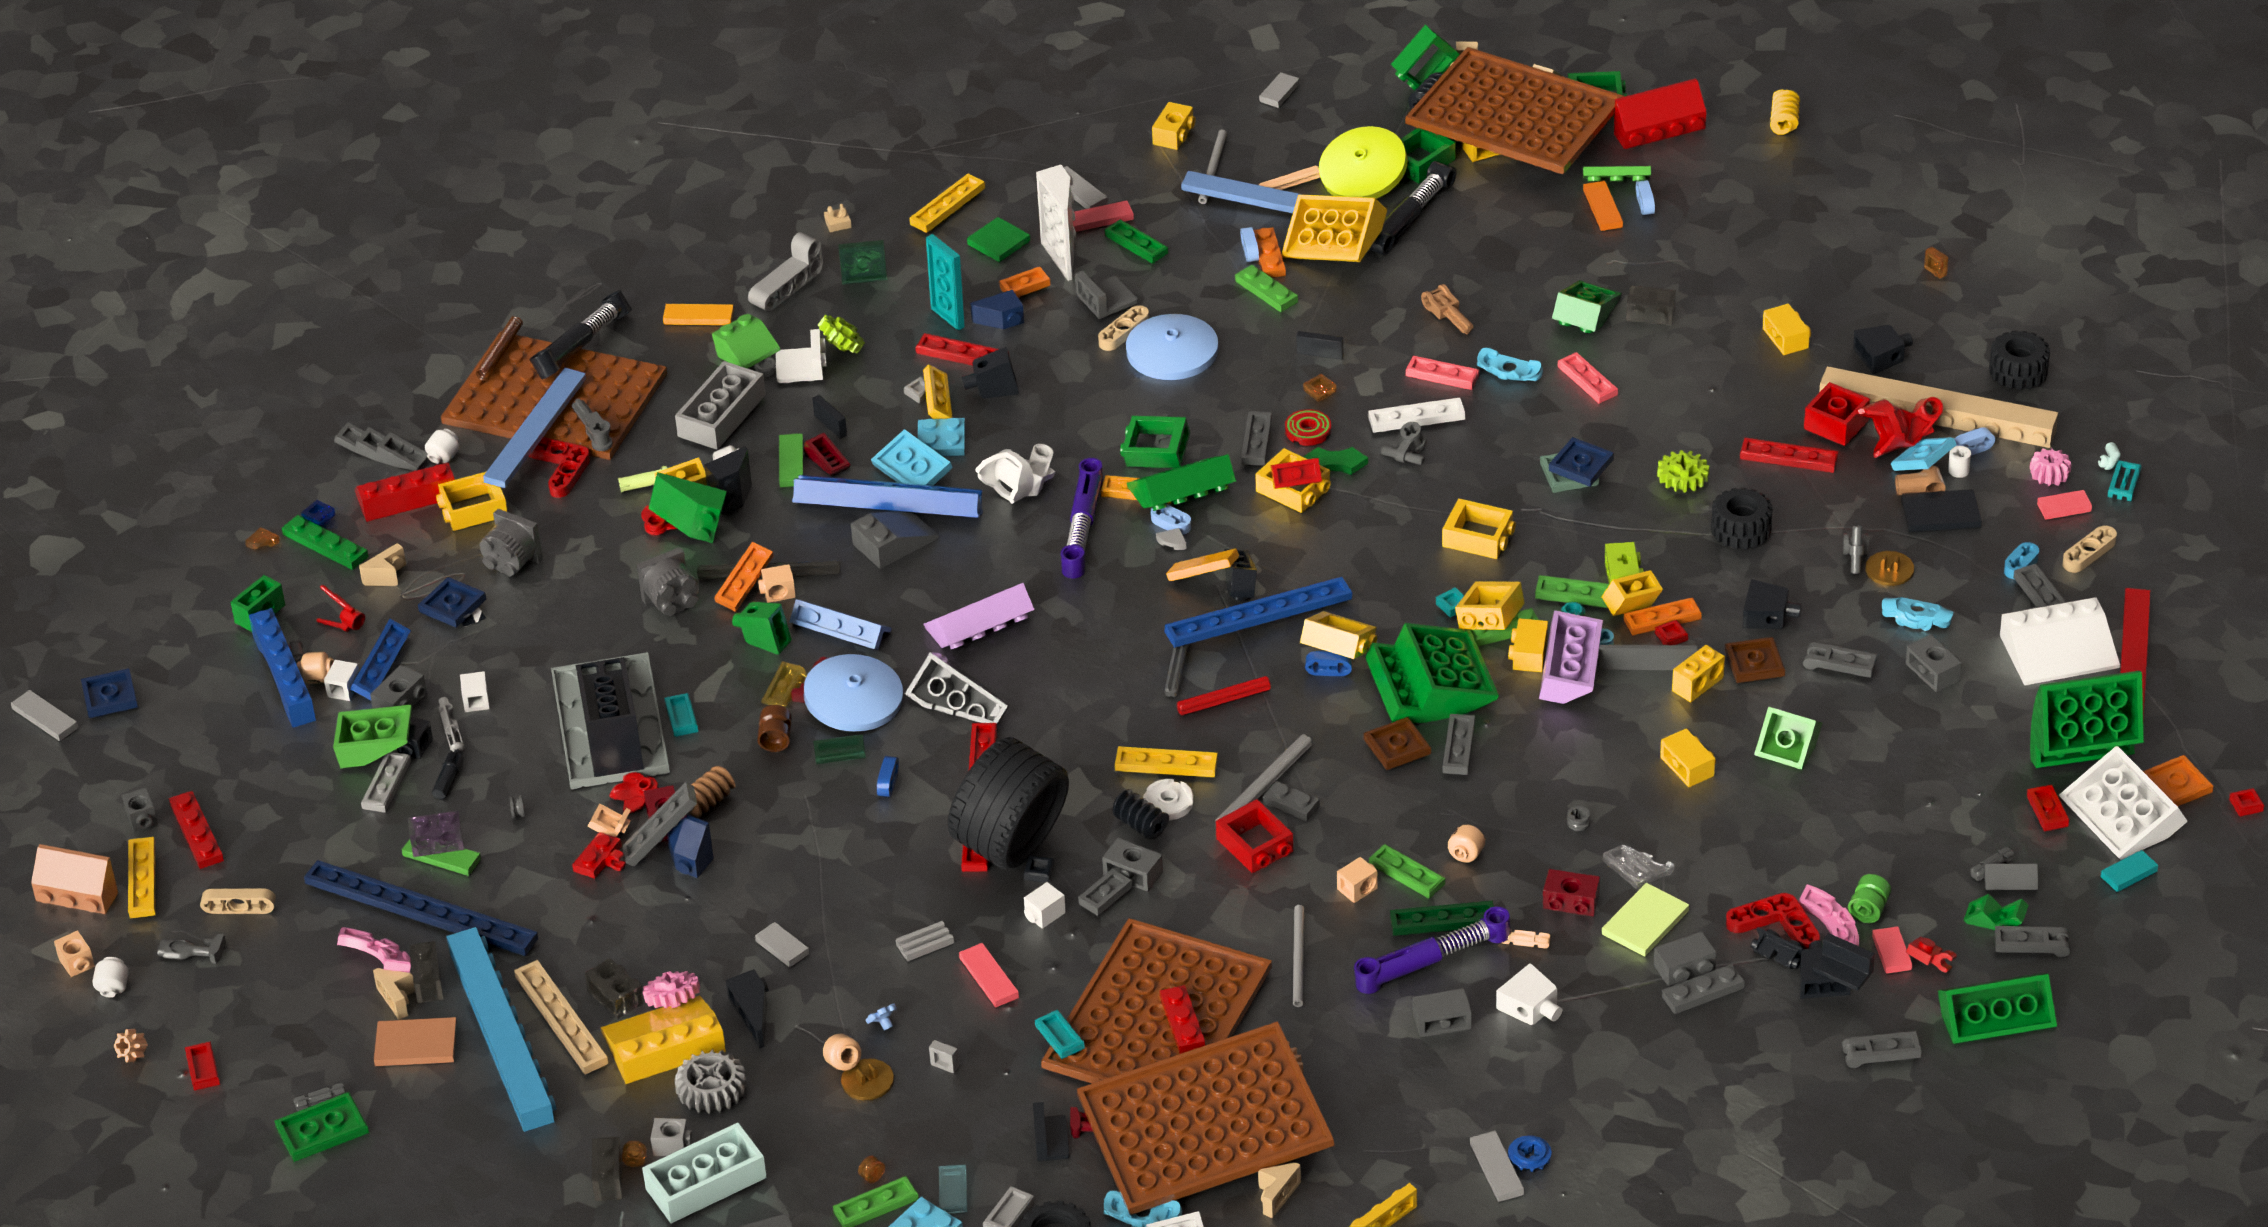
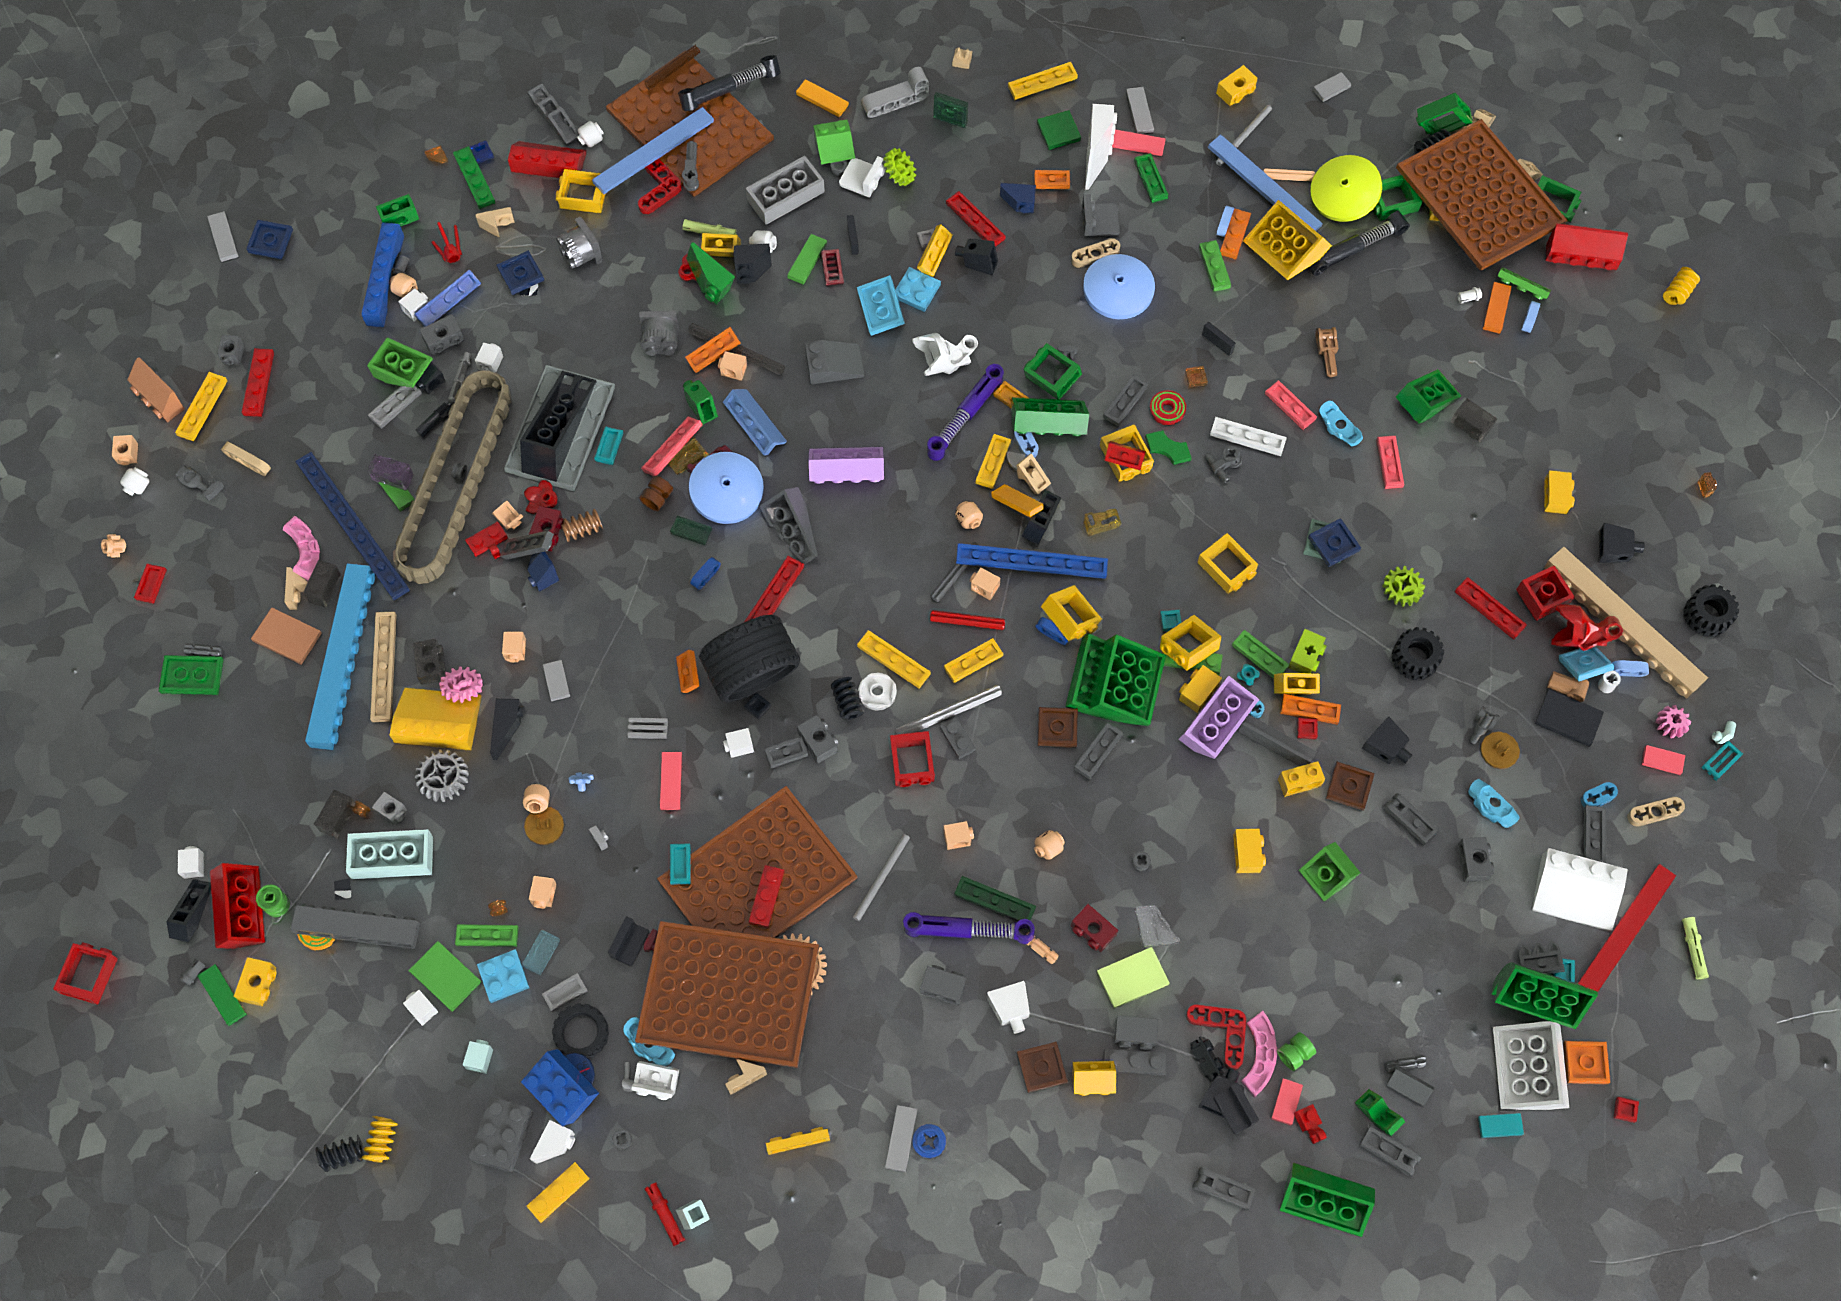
camera: 25 degrees right, 25 degrees up
tile [792,475,983,518] -> none
teal tile [926,234,965,330] -> none
bright green tile [1369,844,1445,899] -> none
red plate [2027,785,2069,831] -> none
none -> dark tan piece [393,370,511,584]
none -> light nougat brick [502,632,526,662]
none -> light nougat brick [529,876,557,909]
none -> coral tile [641,416,703,476]
none -> orange plate [676,650,699,693]
none -> yellow plate [944,638,1003,683]
none -> light nougat head [955,501,983,529]
none -> light nougat brick [970,568,1000,600]
none -> yellow plate [975,434,1011,489]
none -> tan slope [1017,454,1051,495]
none -> reddish brown plate [1017,1042,1068,1093]
none -> yellow brick [1072,1061,1116,1096]
none -> clear yellow leg [1083,509,1121,536]
none -> white pin [1457,287,1482,304]
none -> yellowish green pin [1682,917,1709,980]

